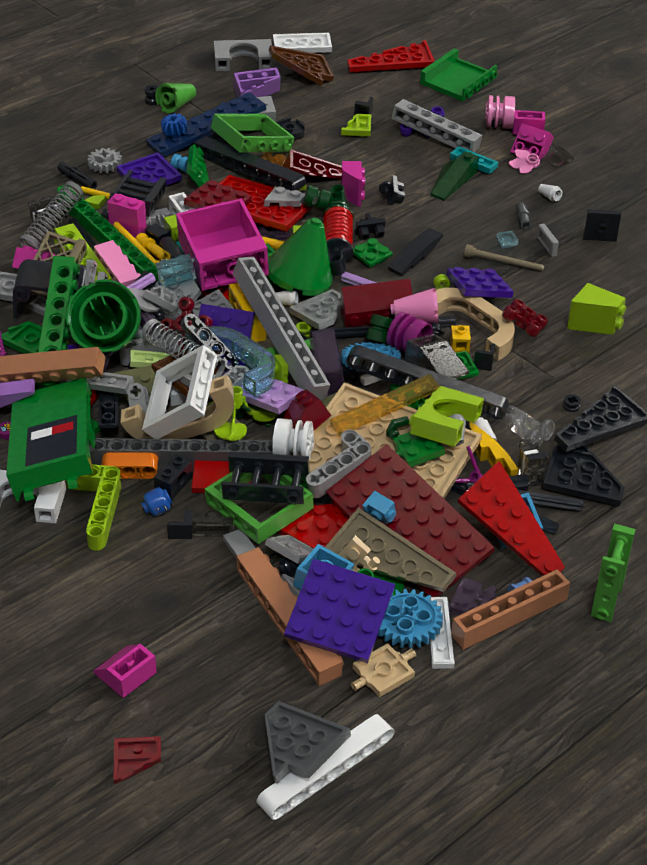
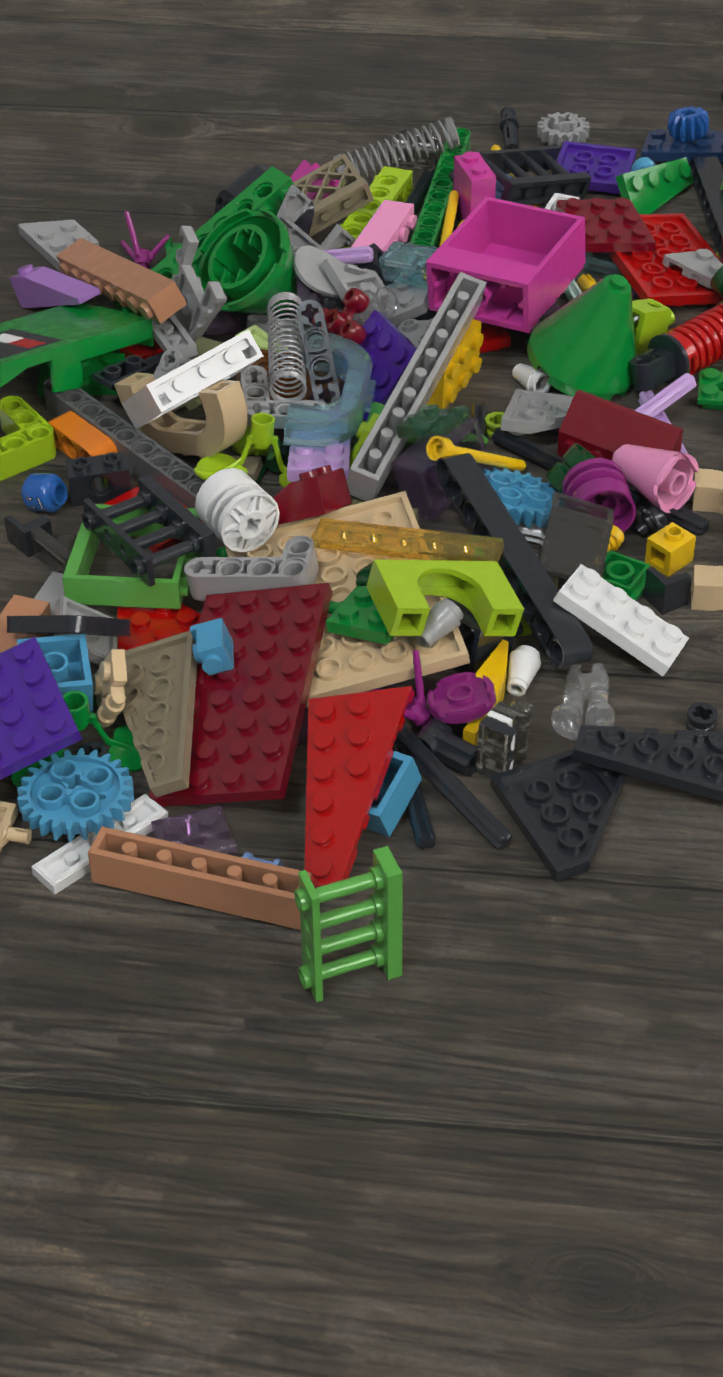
camera: 50 degrees right, 0 degrees up
none -> black beam [7,615,131,637]
none -> light grey wing [172,226,227,342]
none -> clear green plate [396,404,470,438]
none -> yellow piece [426,436,526,471]
none -> magenta tile [427,672,496,724]
none -> white plate [553,564,689,676]
none -> lavender axle [635,373,697,418]

